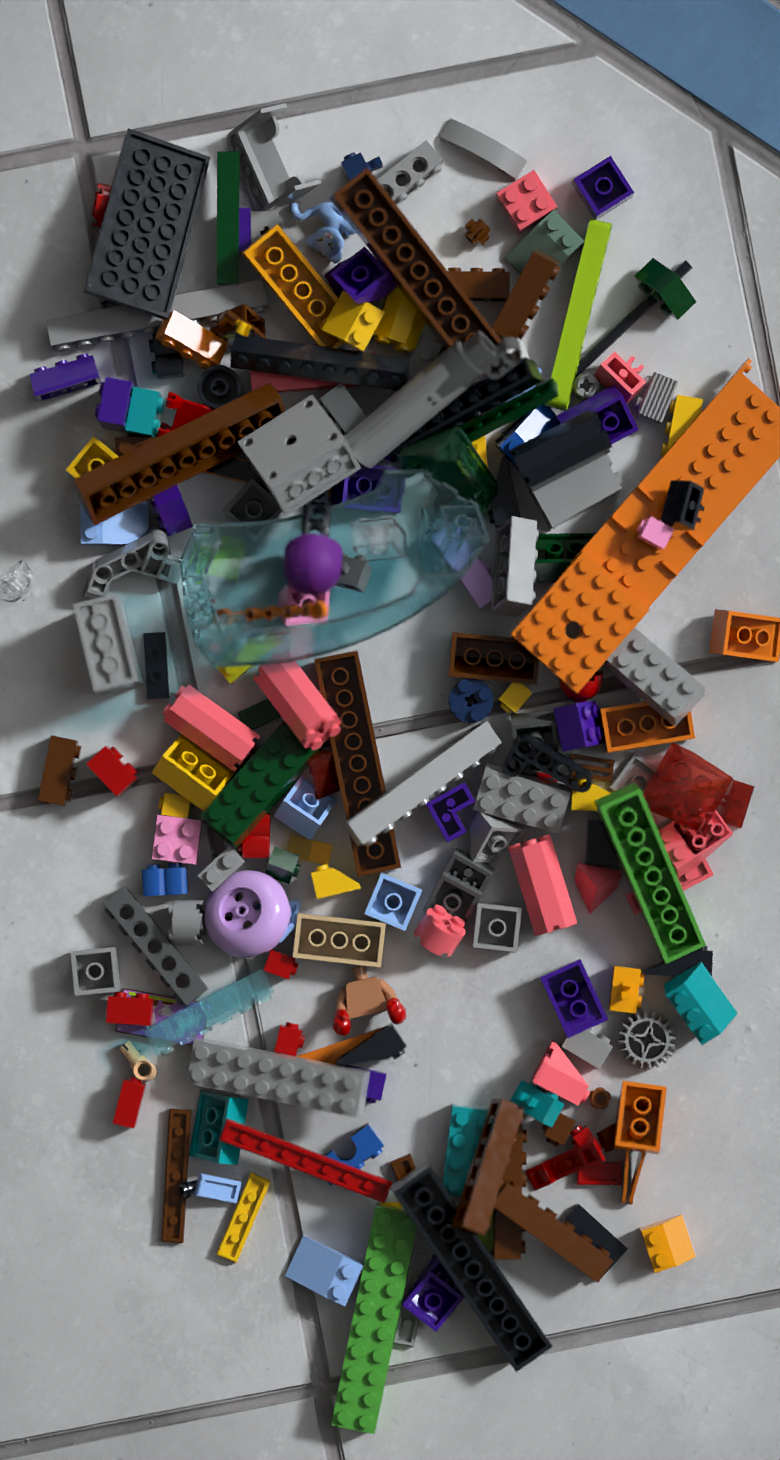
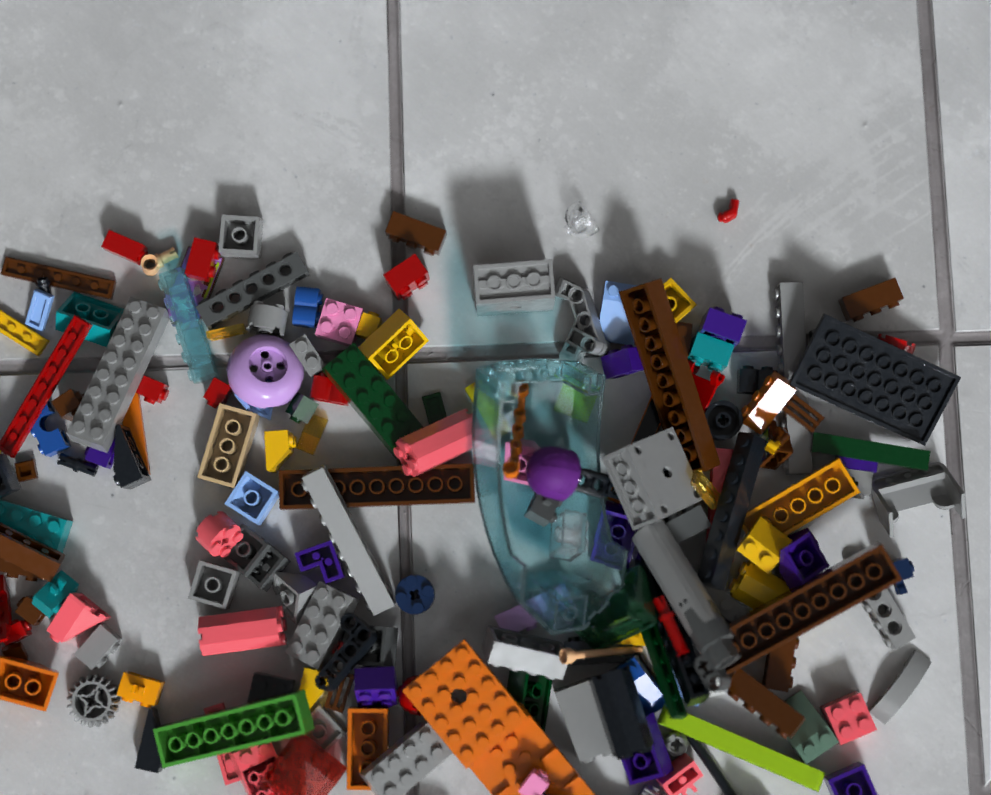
camera: 100 degrees right, 5 degrees down
dark purple slope [30,353,102,402] -> none
black plate [143,632,170,699] -> none
coral brick [162,685,261,773] -> none
dark grey brick [223,477,282,541] -> none
light blue slope [274,775,338,841] -> none
light blue animal [290,202,356,264] -> none
clear red slope [307,750,340,799] -> none
nougat torso [332,966,406,1036] -> none
reddish brown slope [449,632,539,685] -> none
reddish brown gear [464,218,490,246] -> none
yellow brick [498,682,532,714] -> none
dark purple slope [540,959,608,1038] -> none
coral slope [574,863,622,914] -> none
dark orange plate [589,1087,611,1109] -> none
teal slope [664,962,738,1045] -> none
none -> reddish brown brick [51,389,85,421]
none -> black pin [57,453,99,477]
none -> clear yellow tile [206,323,248,341]
none -> light nougat piece [559,645,643,664]
none -> red pin [652,595,690,656]
none -> clear yellow tile [691,469,720,510]
none -> reddish brown tile [781,394,825,433]
none -> reddish brown brick [838,278,904,323]

